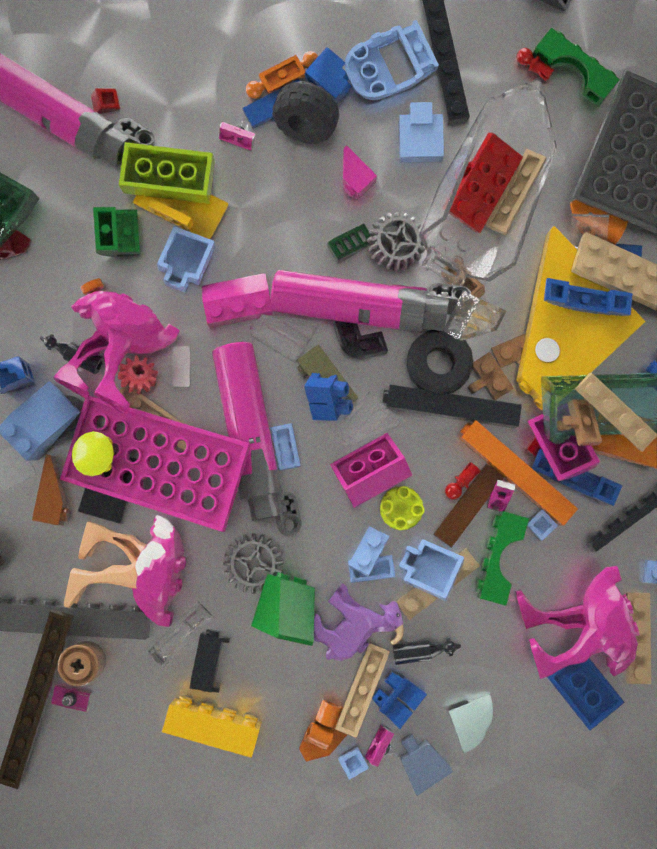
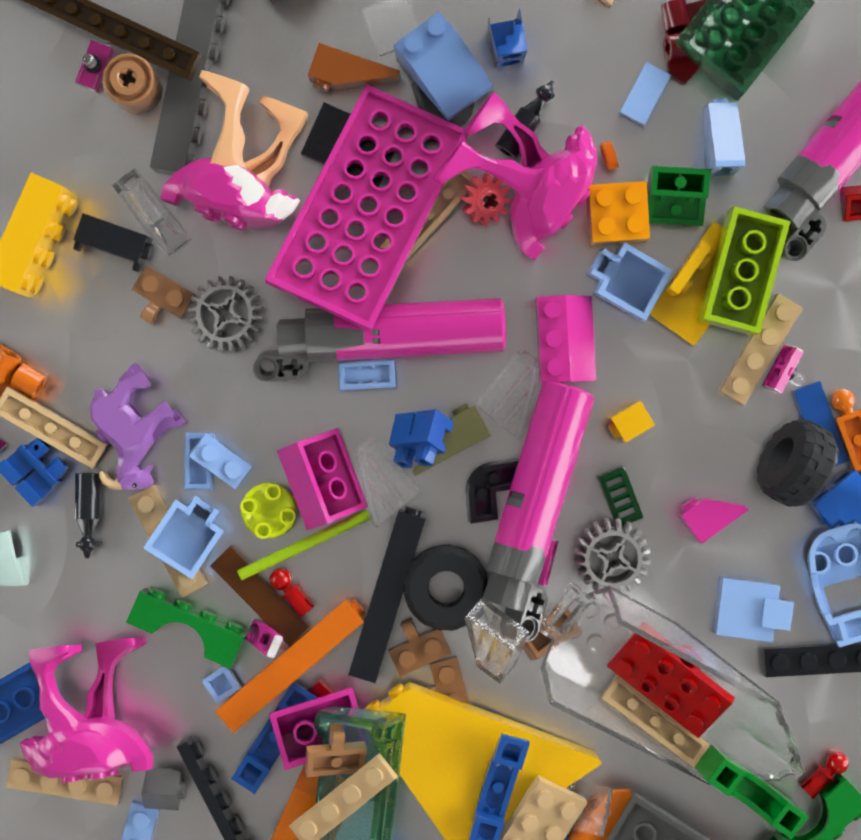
camera: 100 degrees right, 5 degrees up
neon yellow dish [72,431,114,476] -> none
white sticker [172,346,190,387] -> none
green slope [251,572,315,646] -> none
white sticker [535,338,560,362] -> none
none -> medium nougat plate [131,266,196,325]
none -> dark grey brick [141,767,187,810]
none -> lime piece [237,509,370,580]
none -> light orange brick [586,181,650,247]
none -> yellow brick [607,401,655,443]
none -> light blue tile [619,62,671,127]
none -> green arch [694,744,809,839]
none -> light blue slope [703,98,745,177]
none -> tan plate [718,294,803,405]

